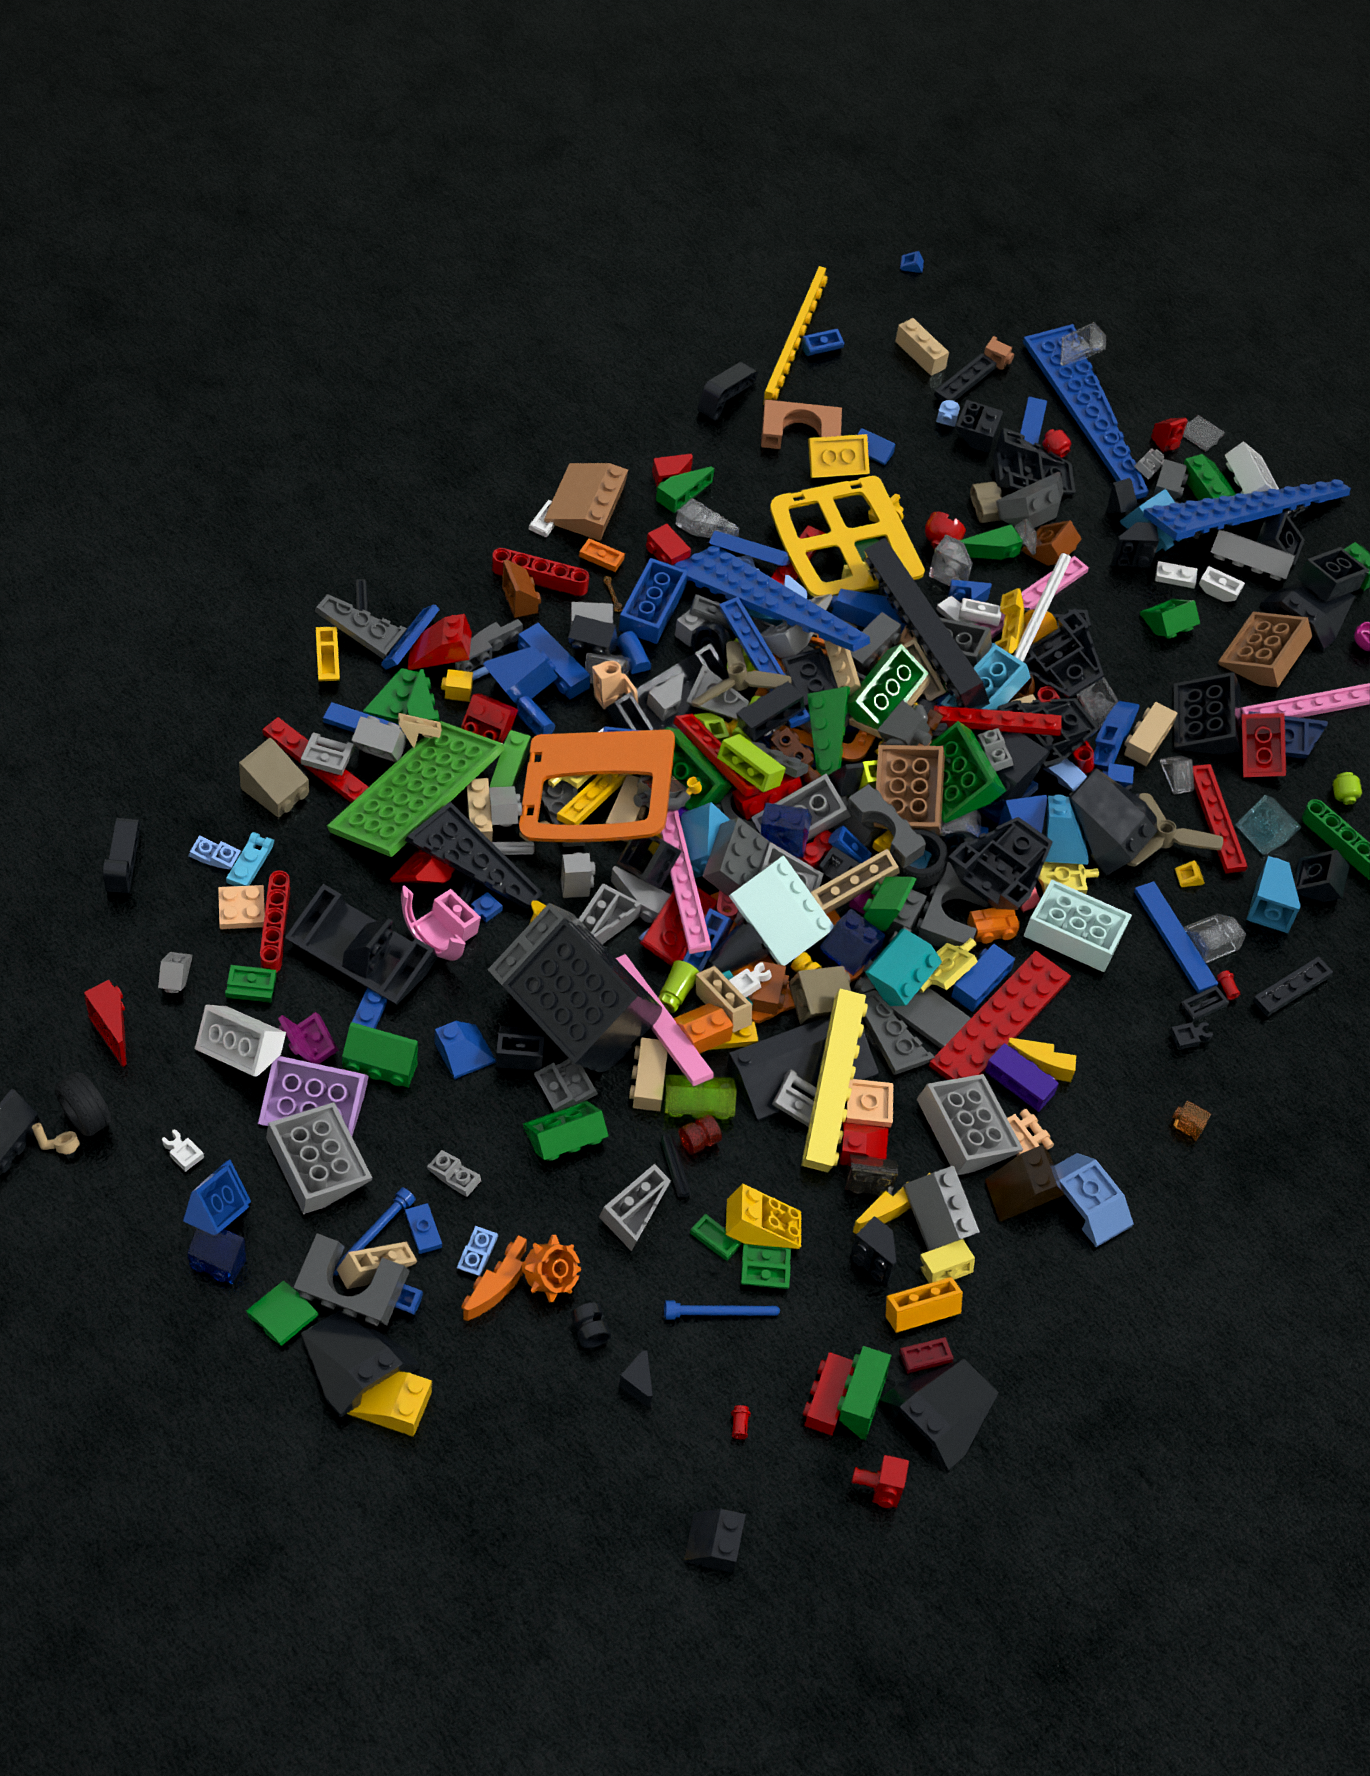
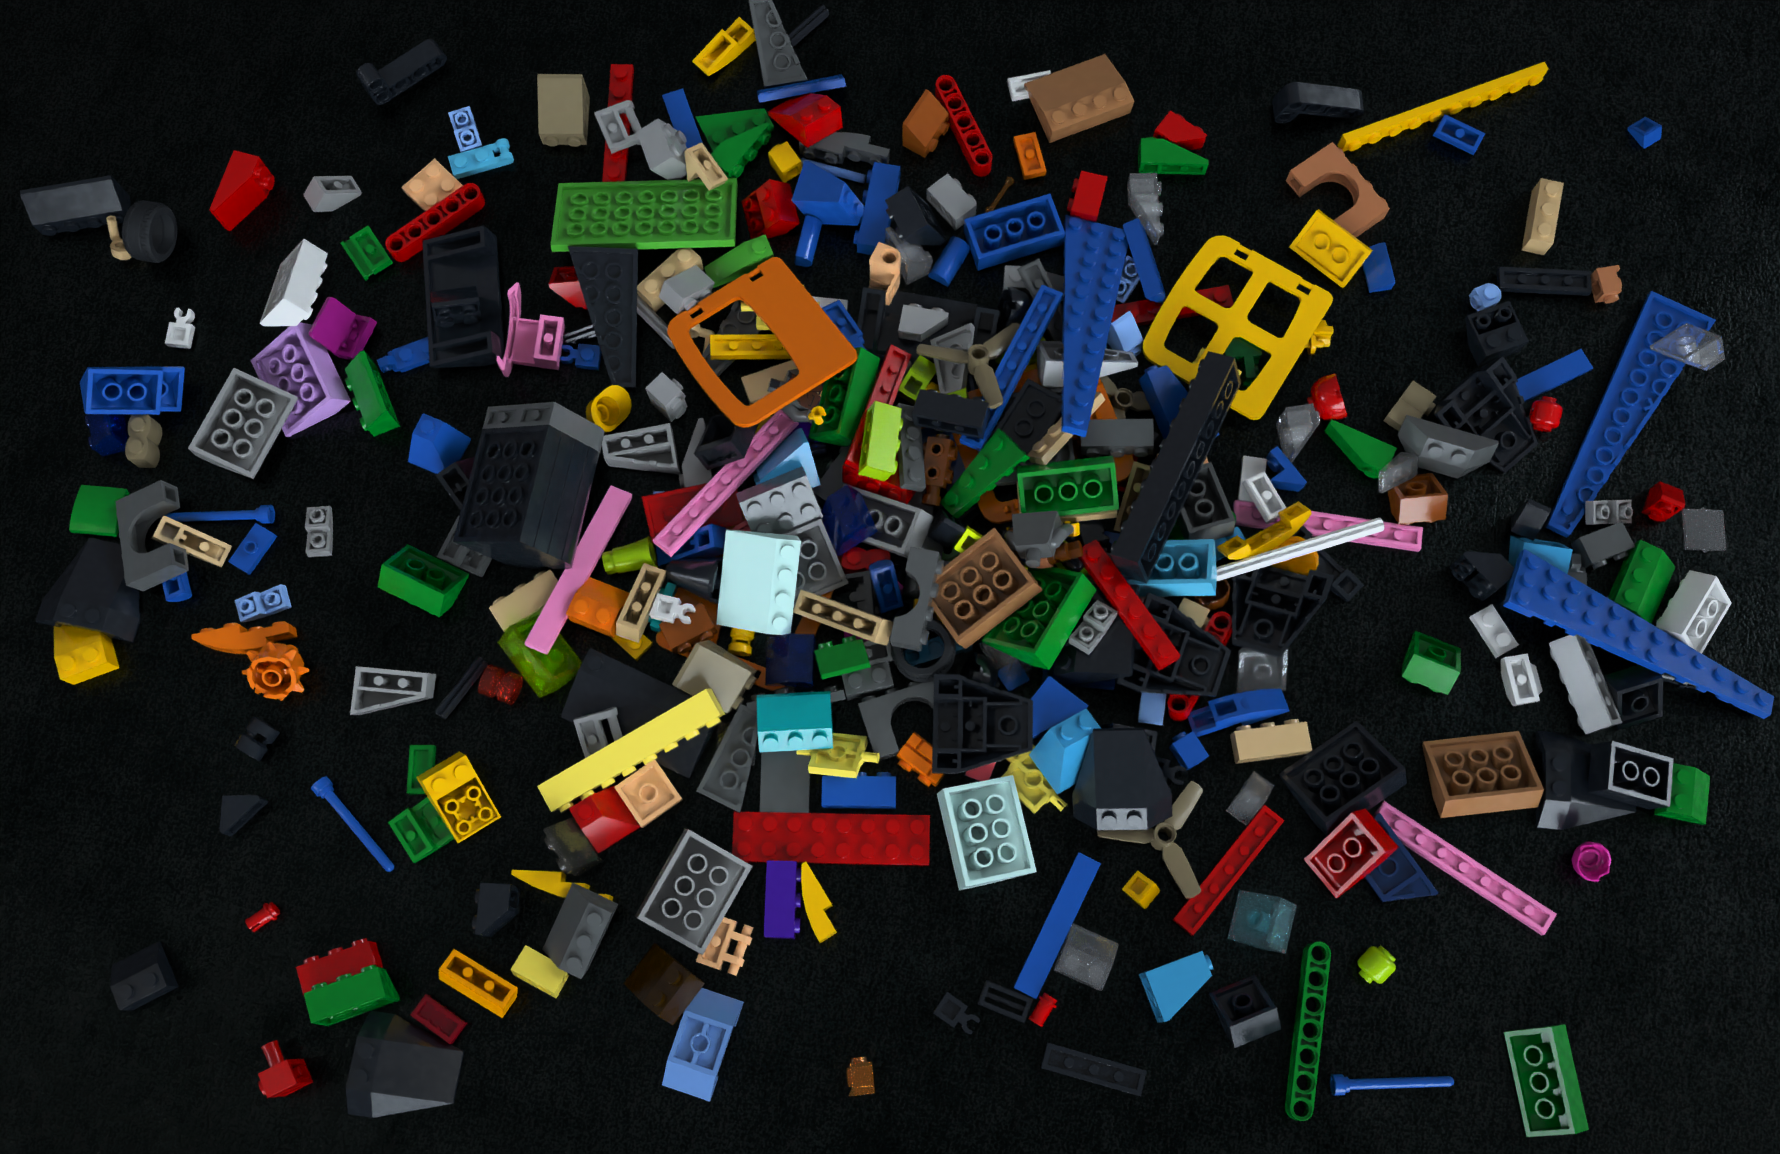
camera: 60 degrees right, 20 degrees up
none -> dark tan brick [125,415,162,468]

